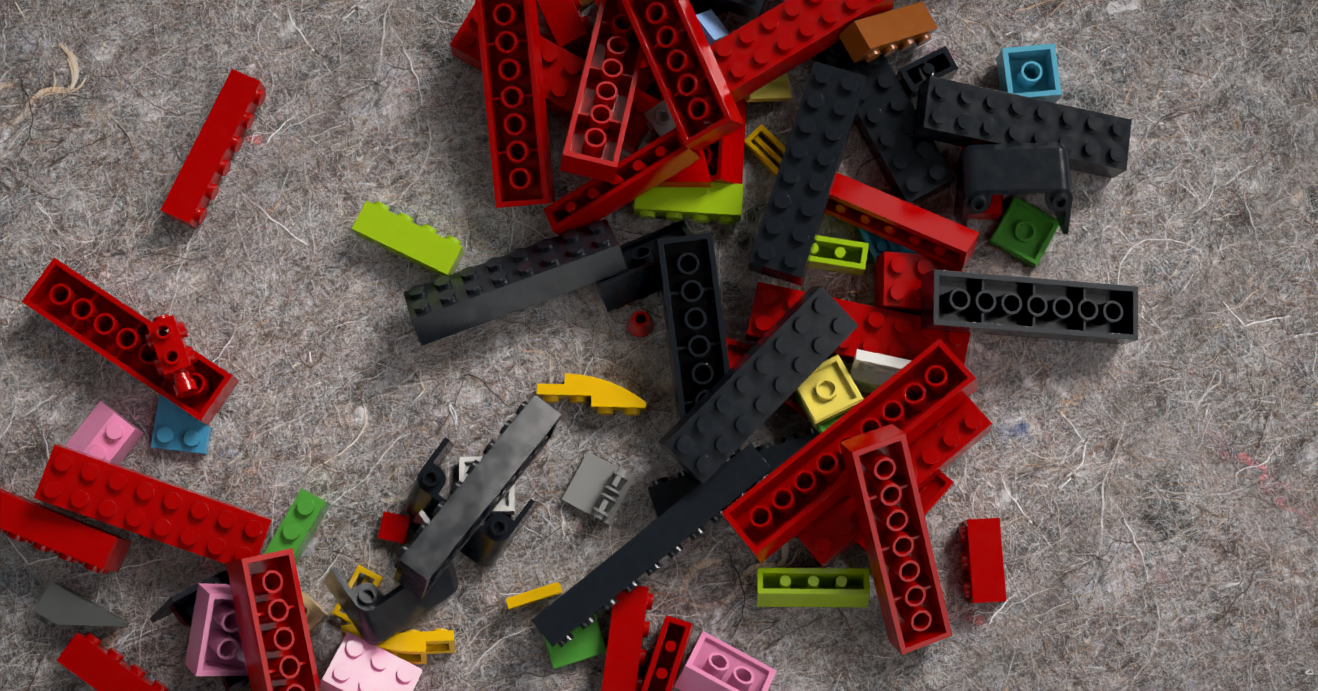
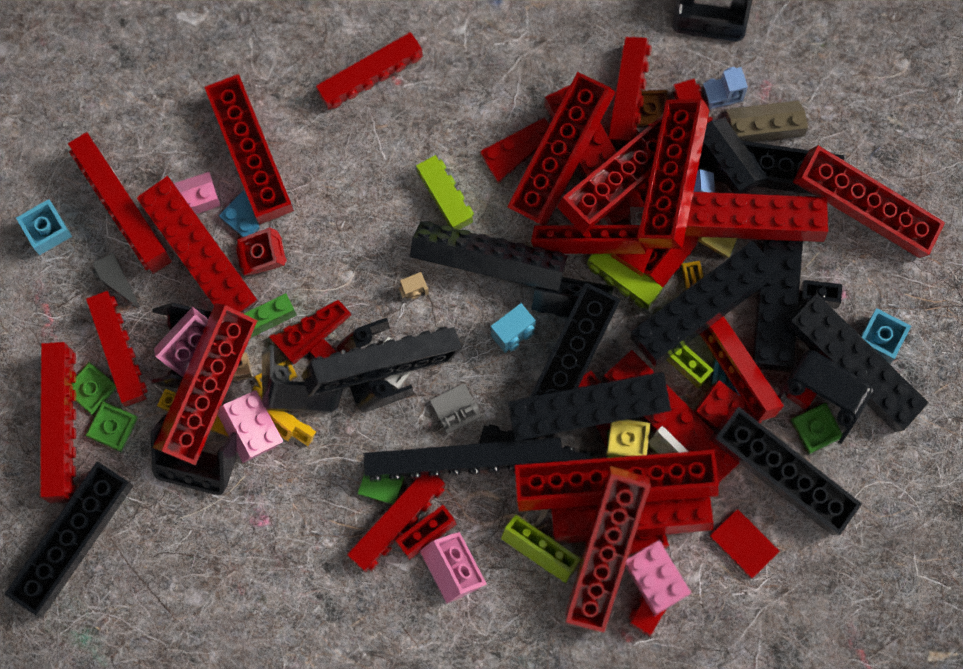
camera: 40 degrees right, 5 degrees down
red brick [145,314,198,398] -> none
yellow tile [506,582,563,610] -> none
yellow slope [537,373,646,416] -> none
red cone [627,311,654,338] -> none
dark orange brick [838,2,938,63] -> none
none -> red slope [236,227,287,276]
none -> red wing [269,300,352,364]
none -> tan brick [398,272,429,299]
none -> red wing [480,117,549,184]
none -> medium azure brick [491,303,536,353]
none -> bright pink brick [625,541,691,616]
none -> red tile [709,509,780,579]

